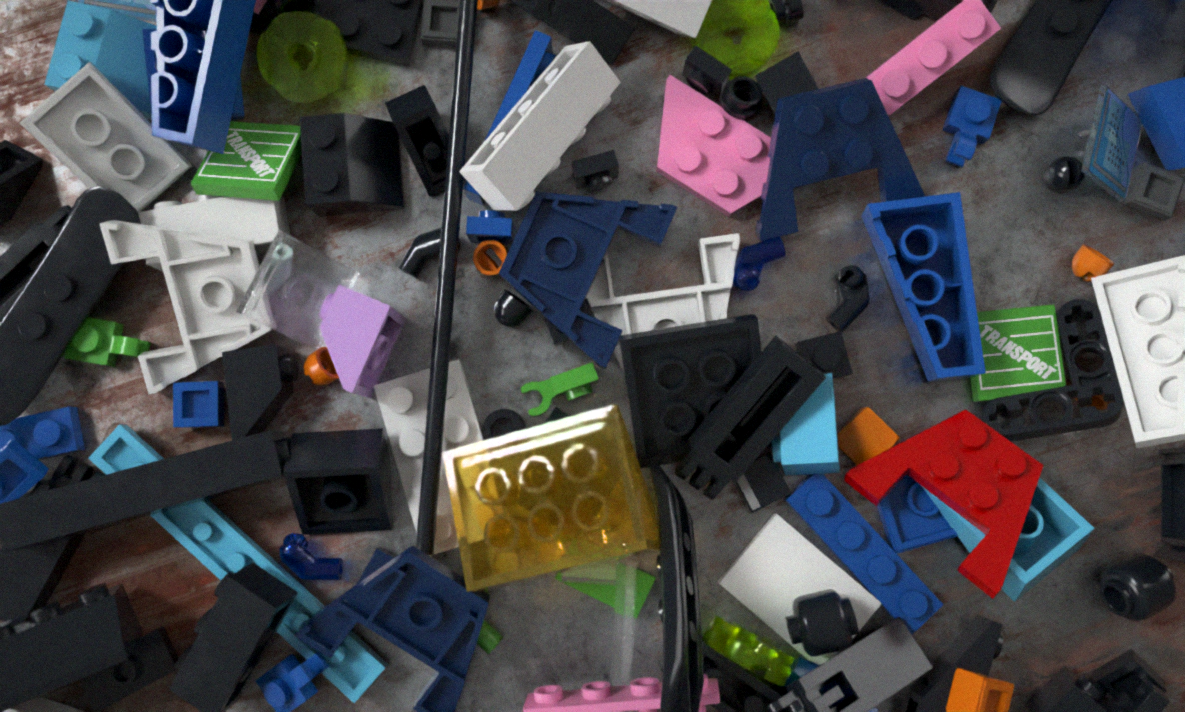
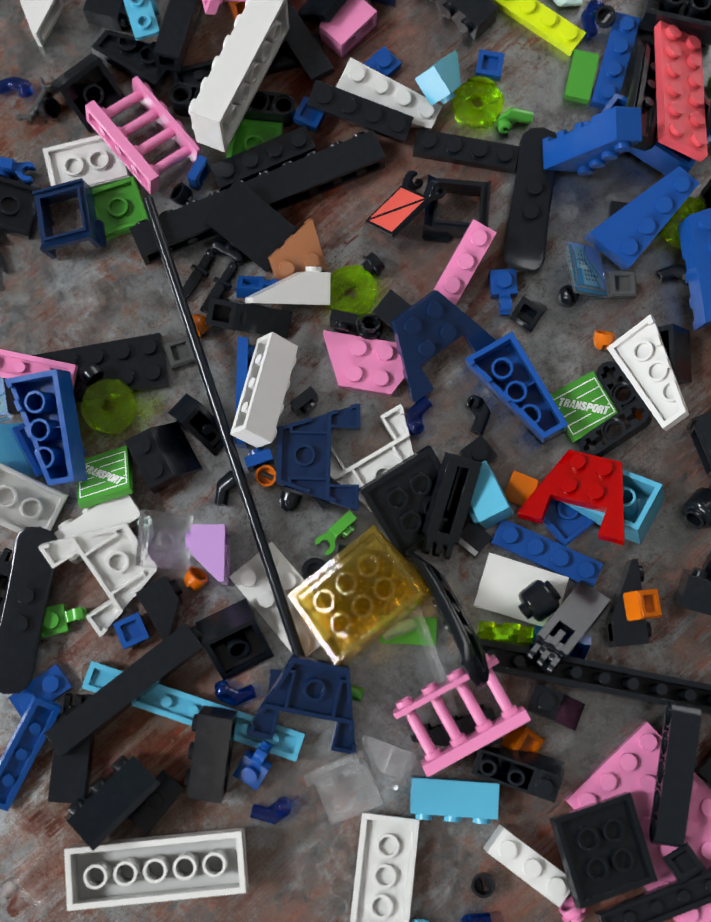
camera: 25 degrees left, 5 degrees down
none -> black slope [509,294,548,332]

